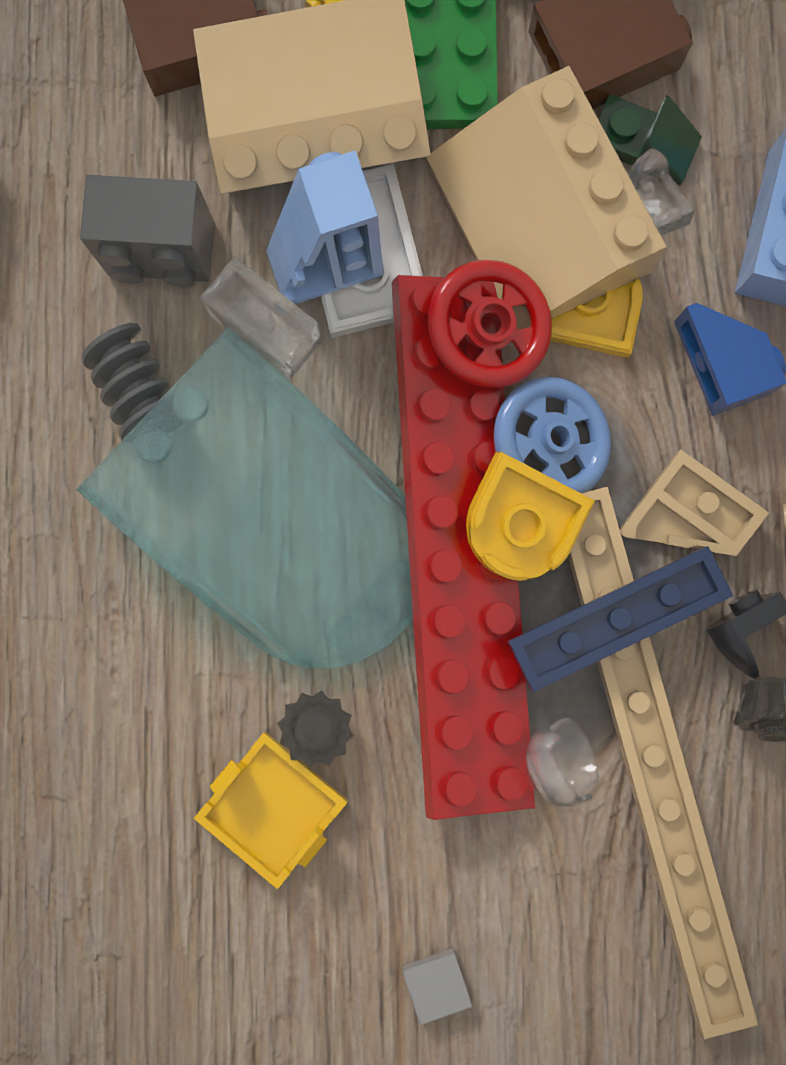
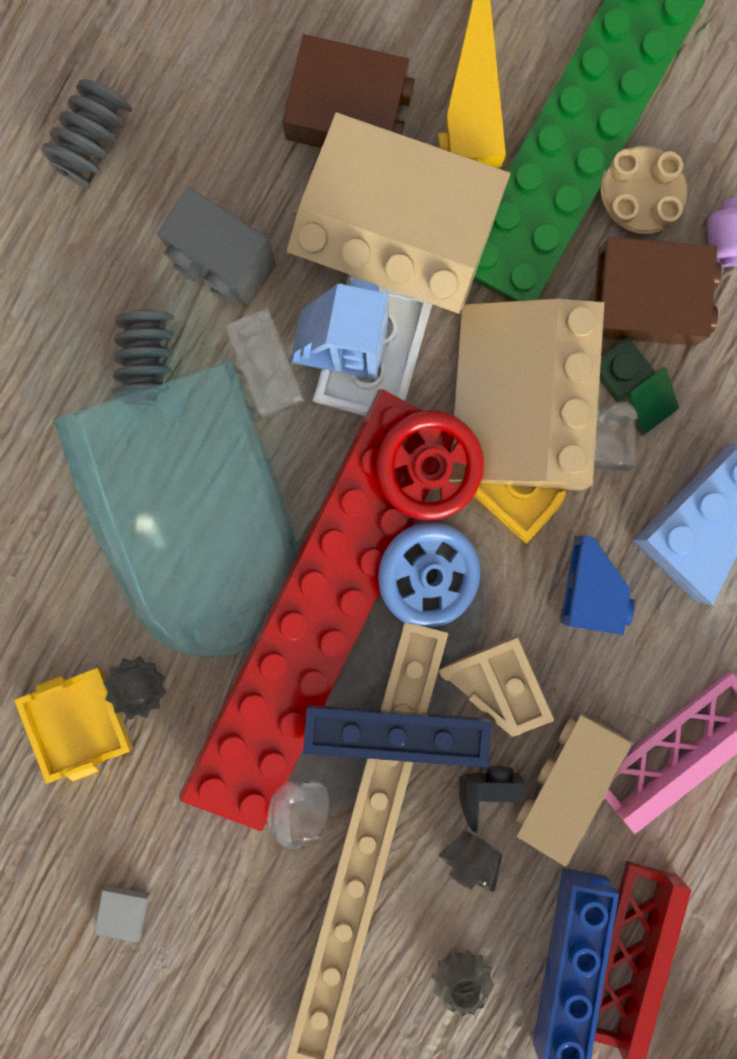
camera: 30 degrees right, 5 degrees up
yellow tile [466,452,595,581] -> none

